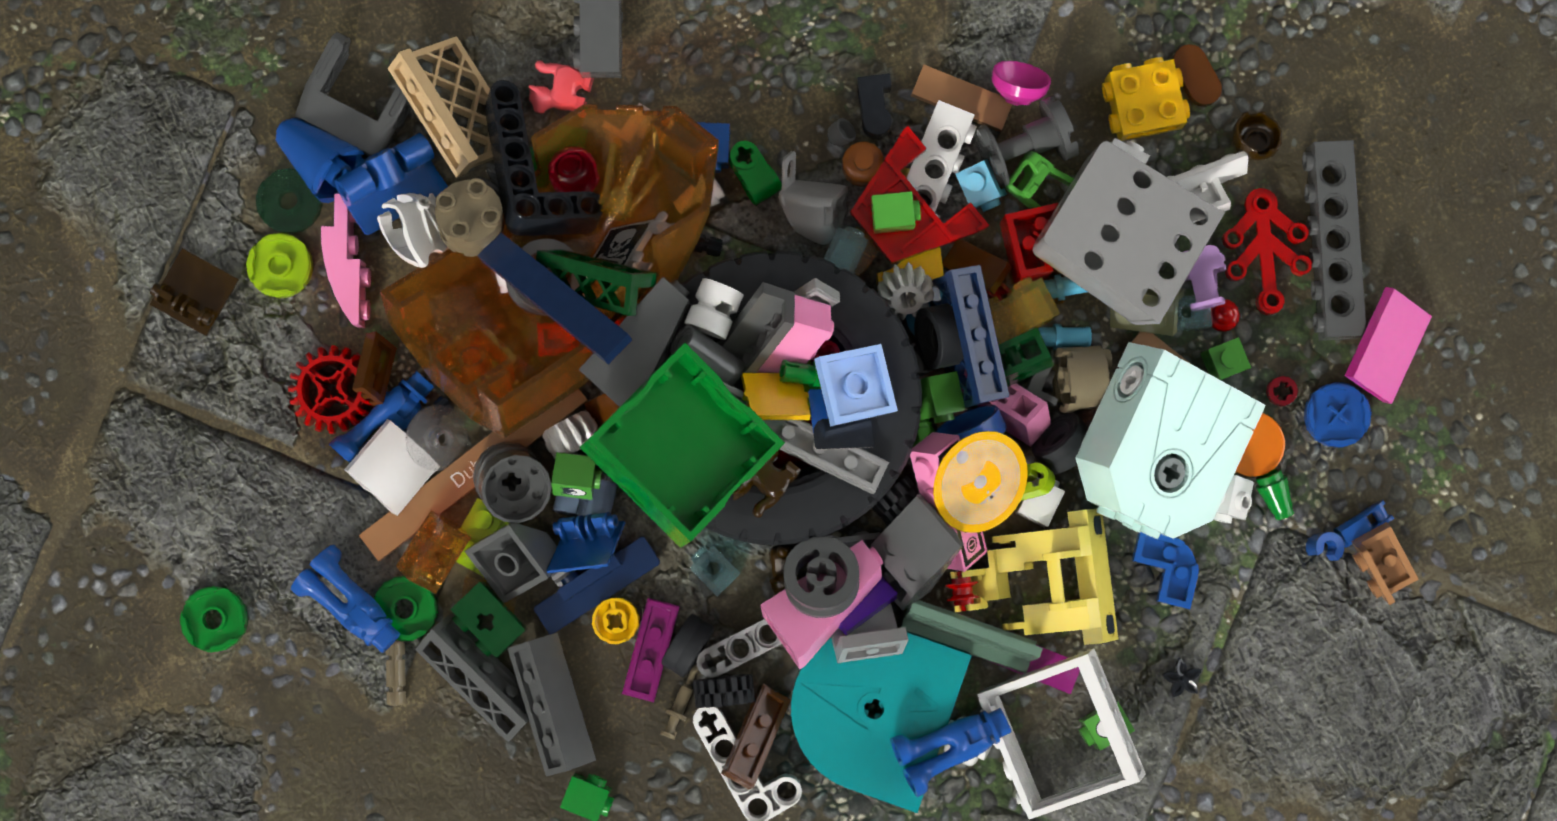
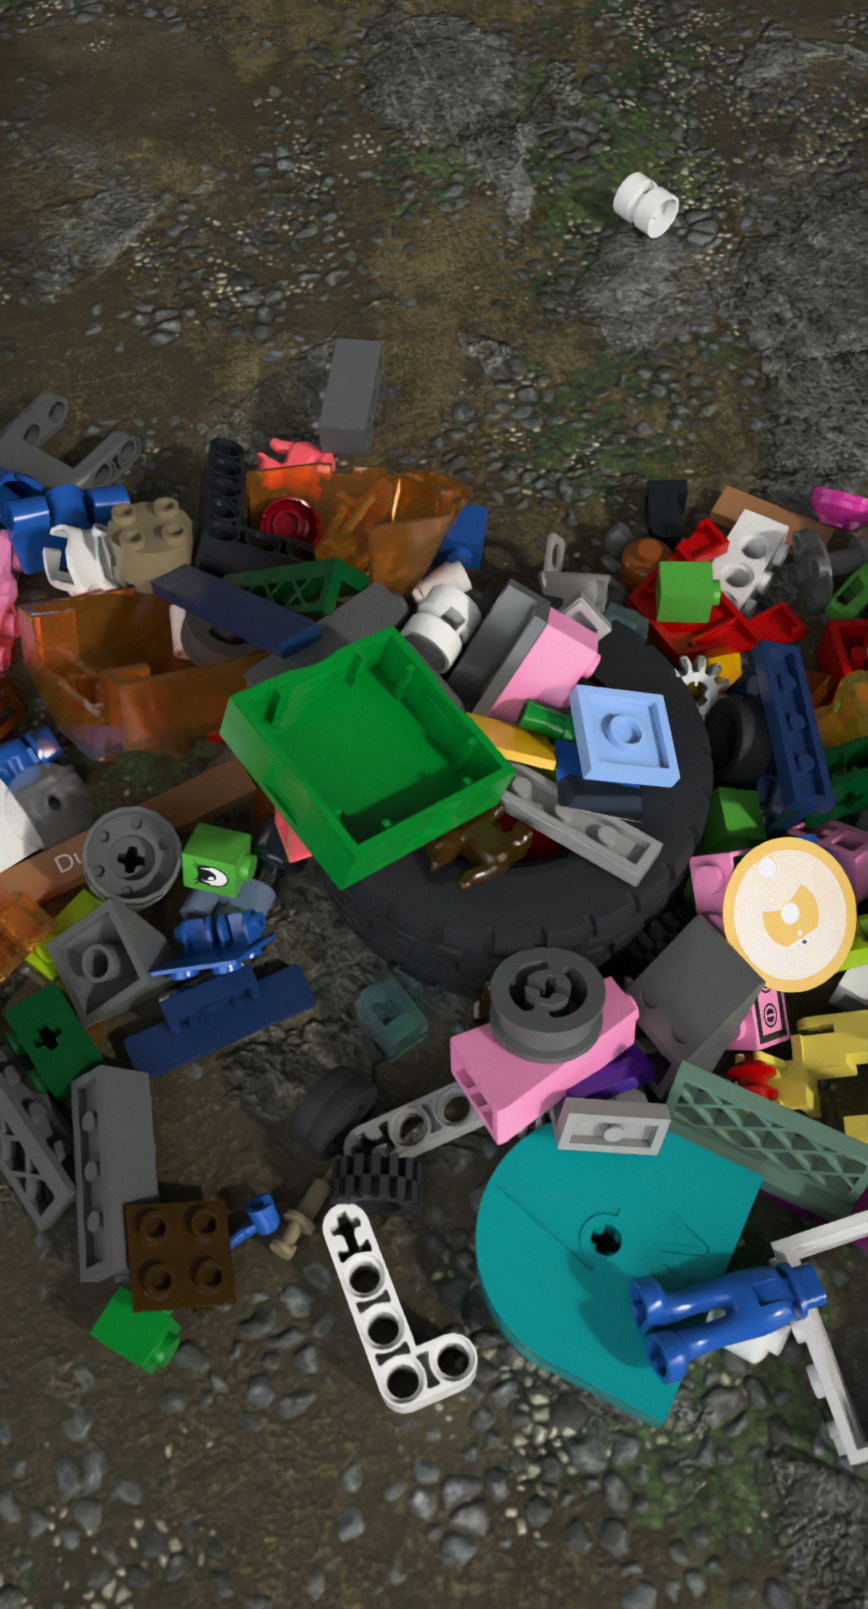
camera: 10 degrees right, 25 degrees down
tan fence [388,36,509,178] -> none
white gear [542,411,598,459] -> none
yellow wheel [592,598,640,644] -> none
magenta tile [622,598,680,703] -> none
reddish brown tile [721,684,791,789] -> none
green piece [729,141,782,206] -> none
medium azure bracket [955,160,1007,212] -> none
none -> dark brown hinge [124,1200,237,1315]
none -> blue hand [229,1193,280,1250]

